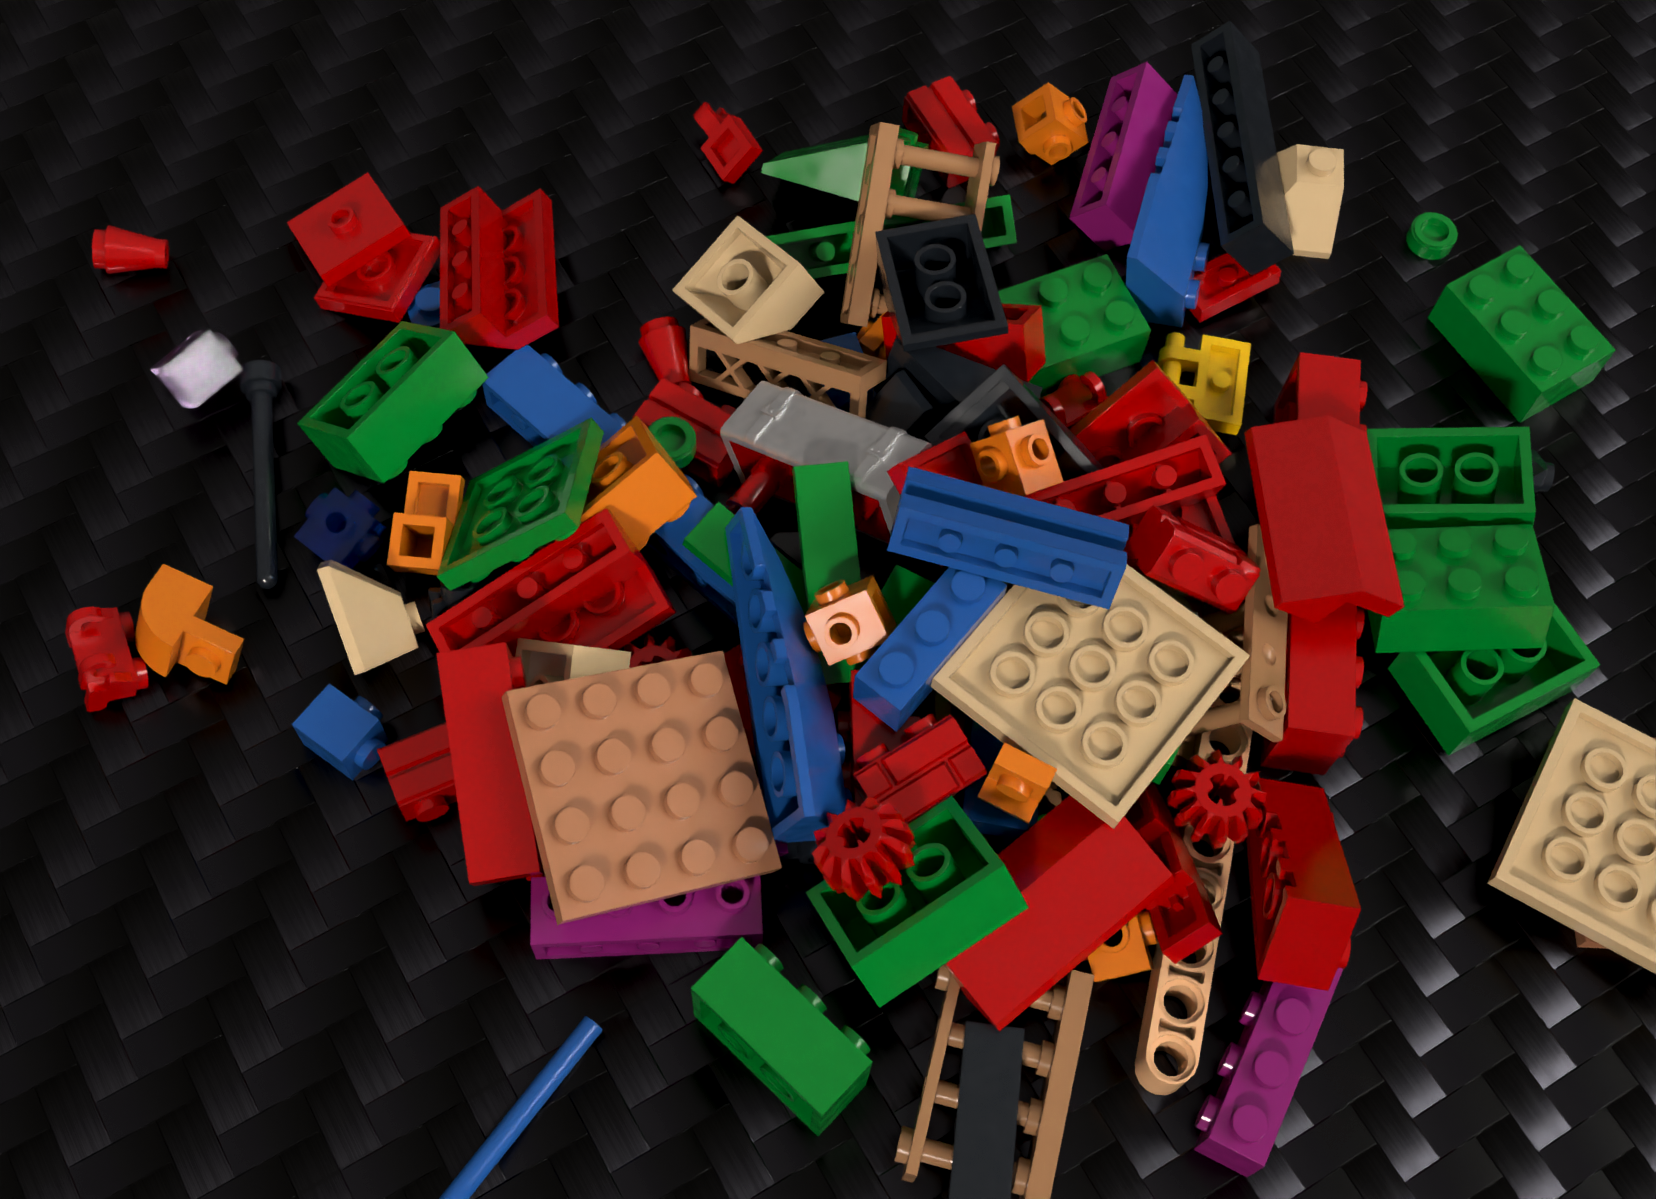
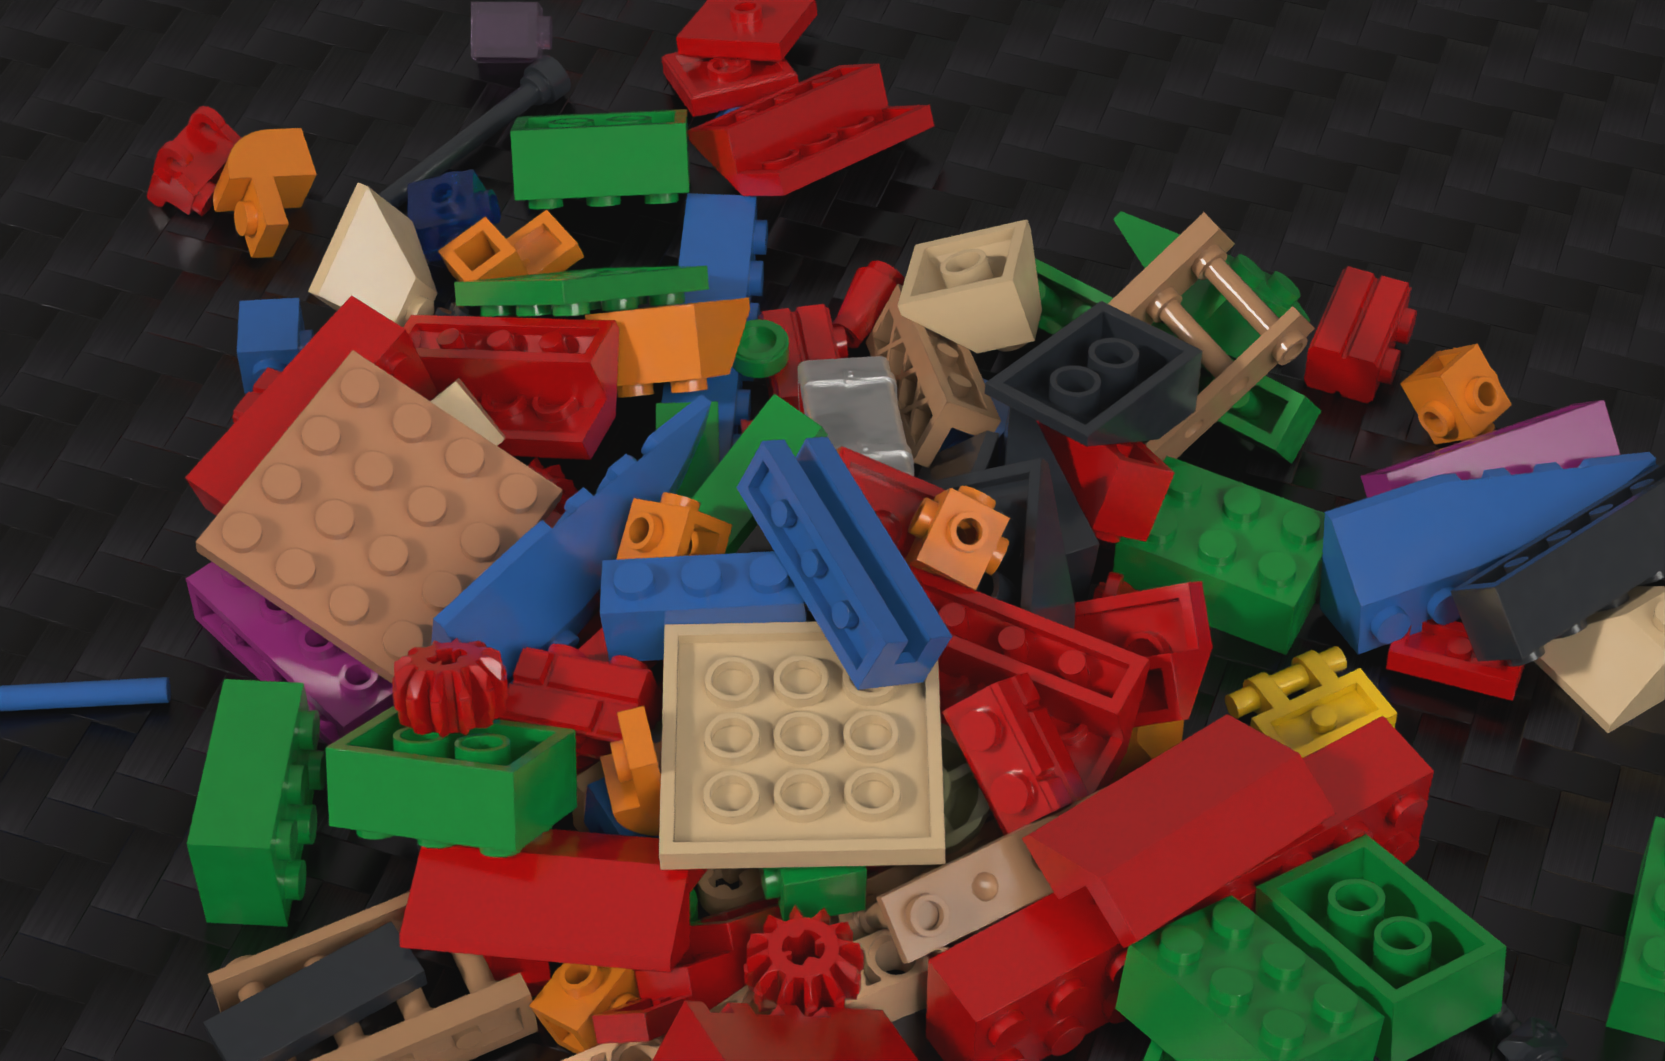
camera: 55 degrees right, 15 degrees down
red plate [693,102,763,184] -> none

